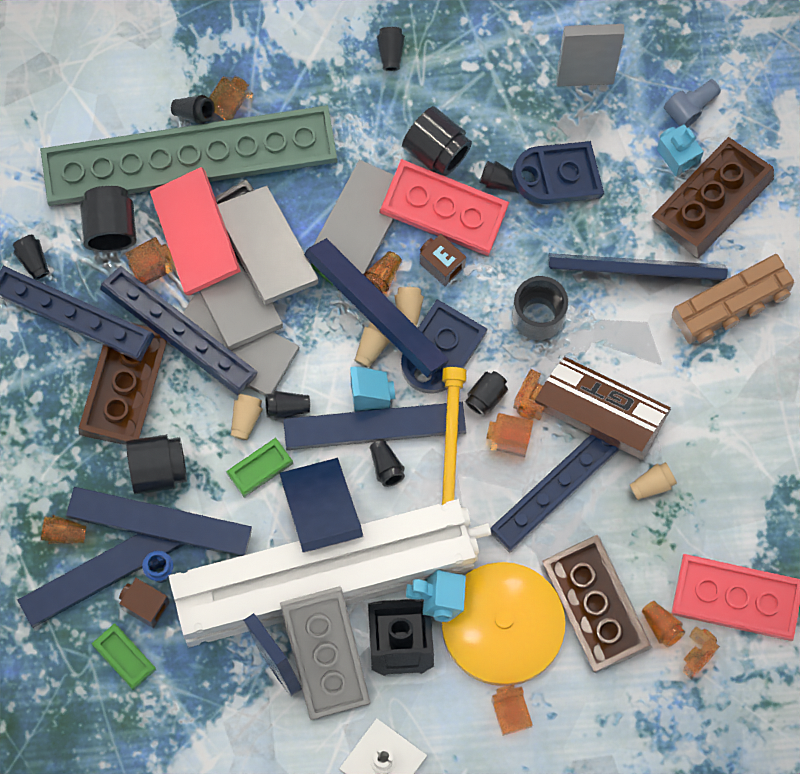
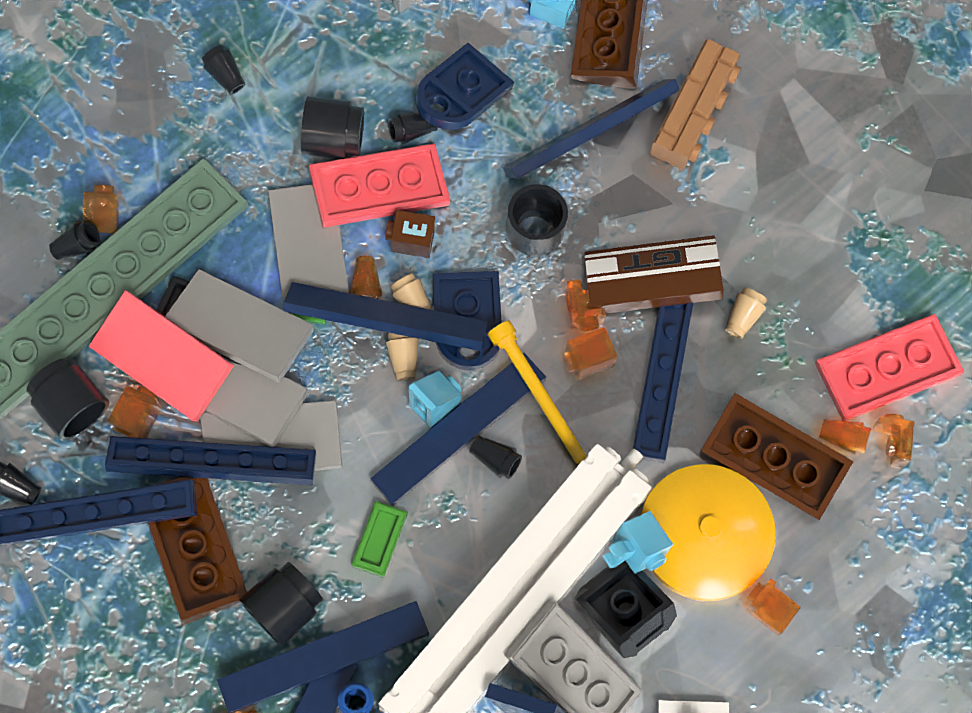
camera: 40 degrees left, 0 degrees up
tan cone [230,394,263,440] -> none
black cone [265,390,310,420] -> none
dark blue tile [279,457,364,552] -> none
black brick [465,371,508,416] -> none

